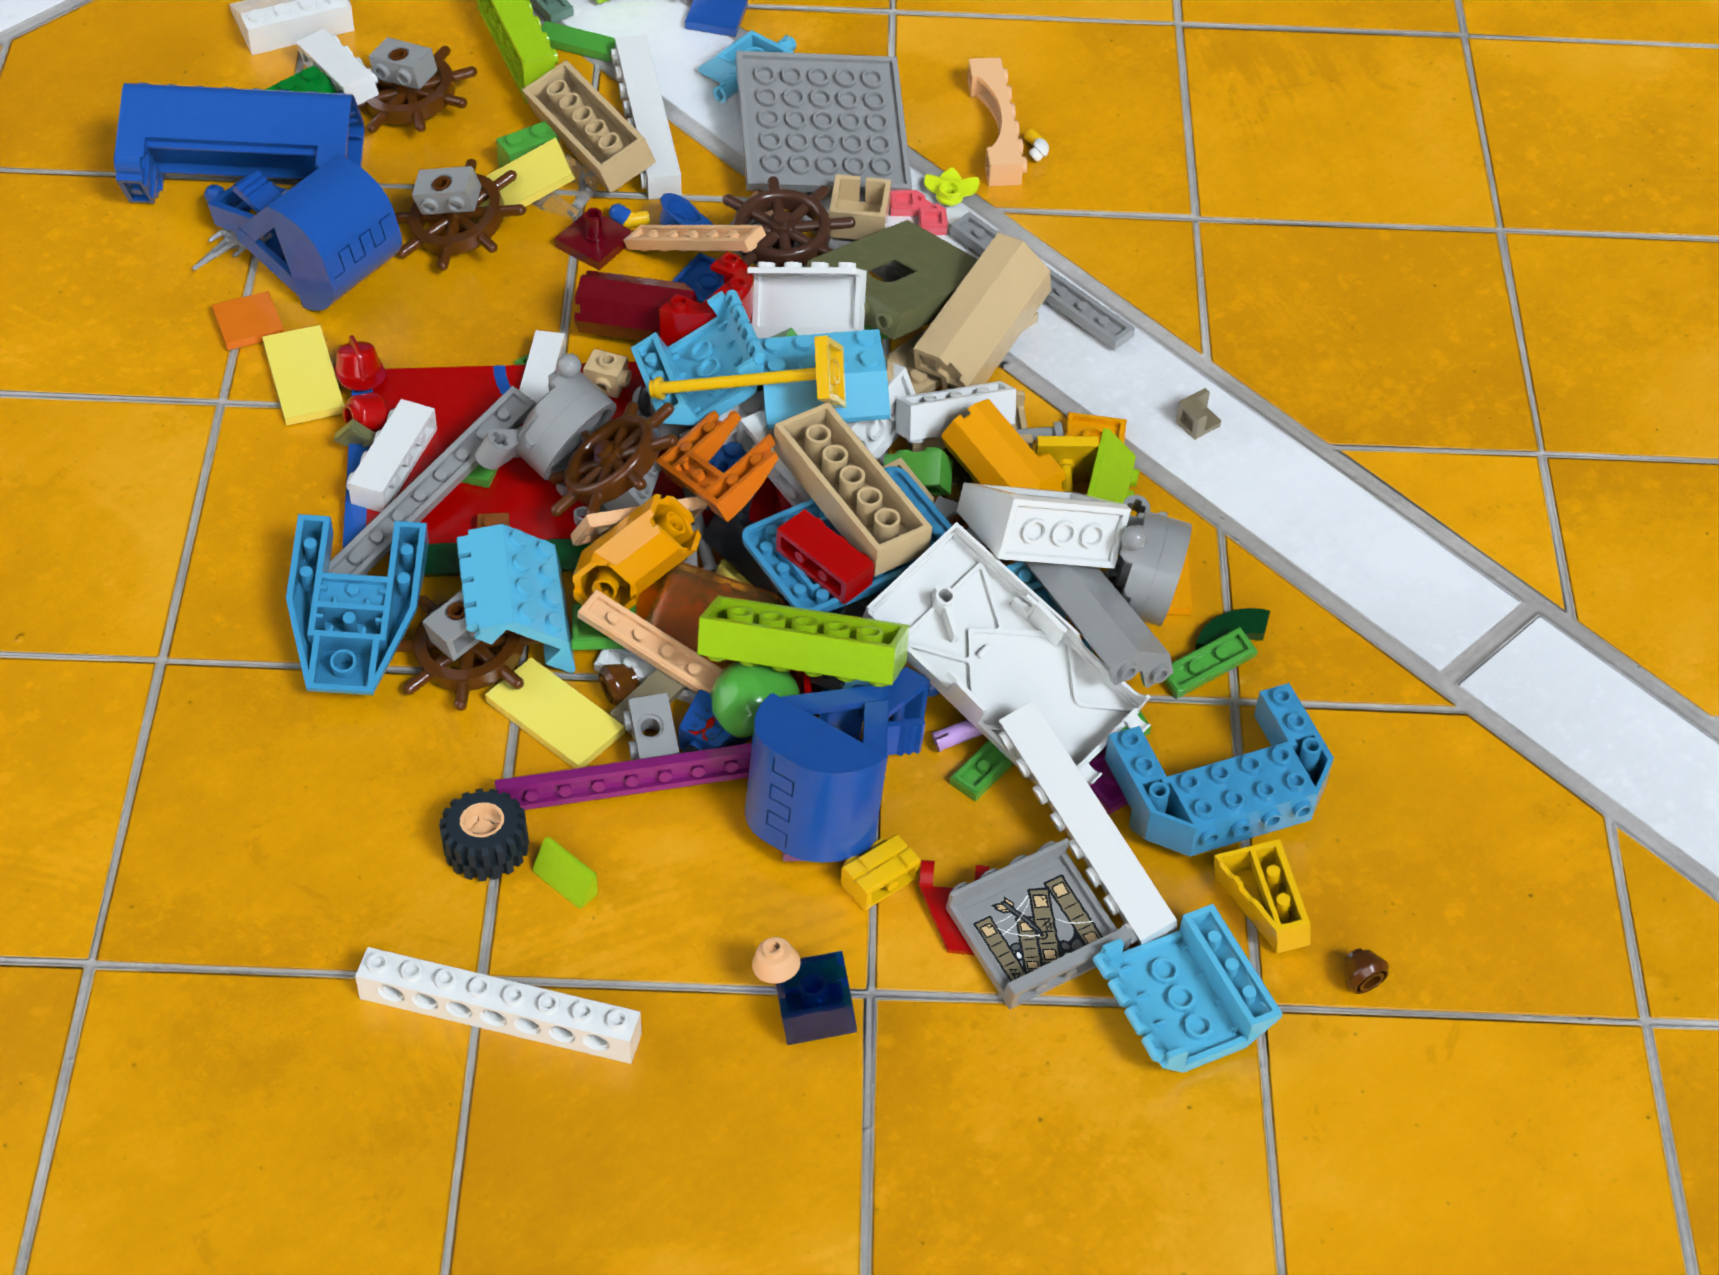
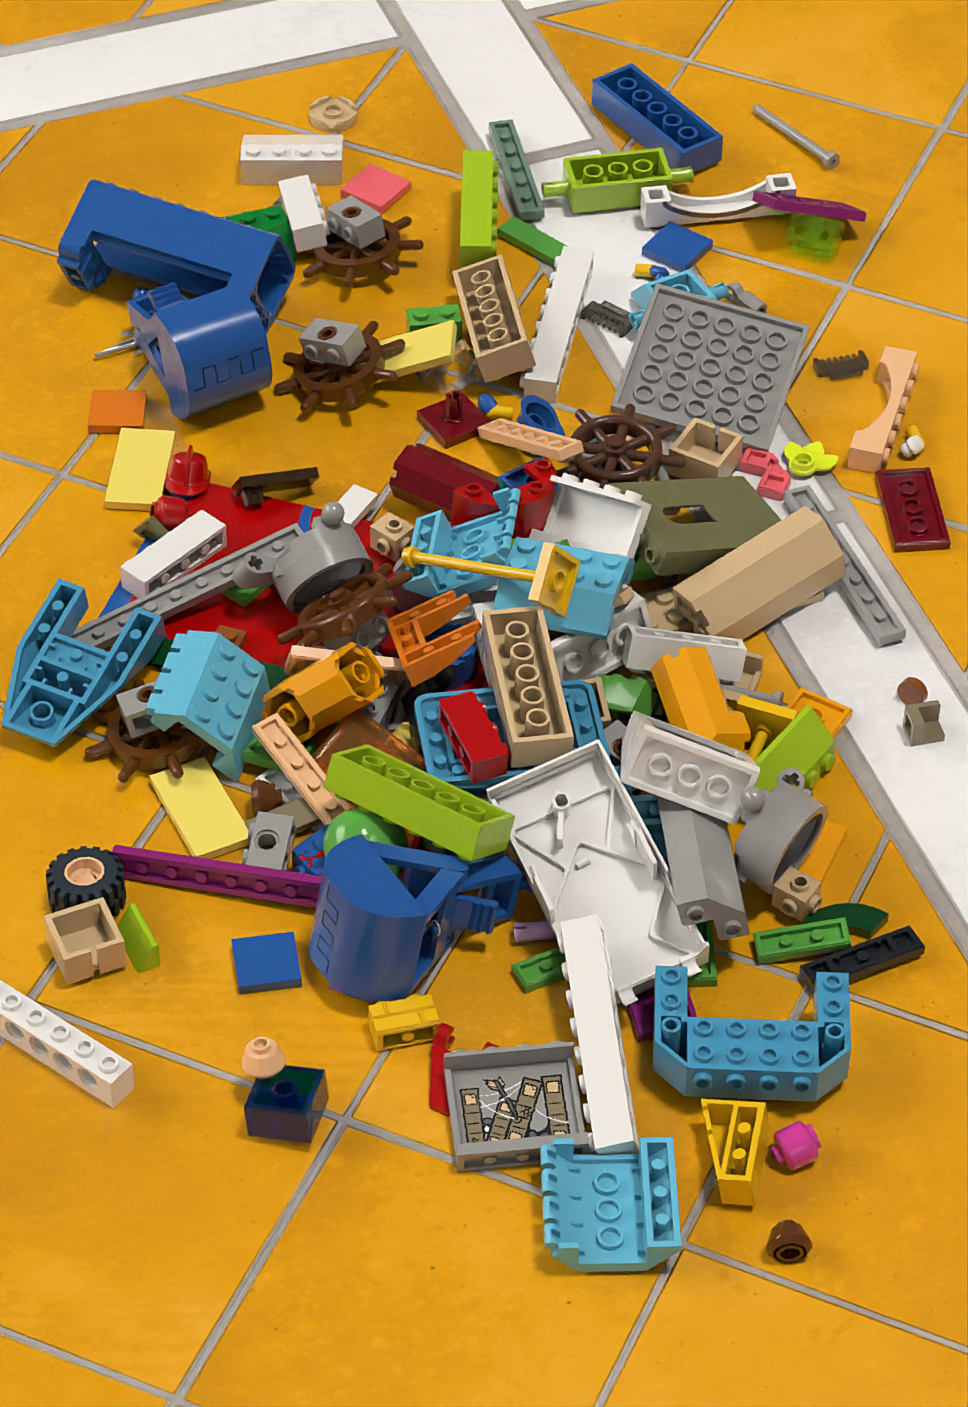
camera: 25 degrees right, 5 degrees down
none -> tan piece [44,897,127,985]
none -> blue tile [231,931,302,994]
none -> dark brown hinge [232,467,319,507]
none -> coral tile [340,164,411,214]
none -> clear smoke piece [580,300,634,338]
none -> arm [635,264,670,281]
none -> light grey bar [726,281,767,313]
none -> dark pink head [770,1121,822,1170]
none -> tan brick [771,866,822,921]
none -> black plate [799,925,925,993]
none -> clear smoke piece [813,350,869,380]
none -> dark red tile [875,467,951,553]
none -> dark orange tile [897,677,928,705]

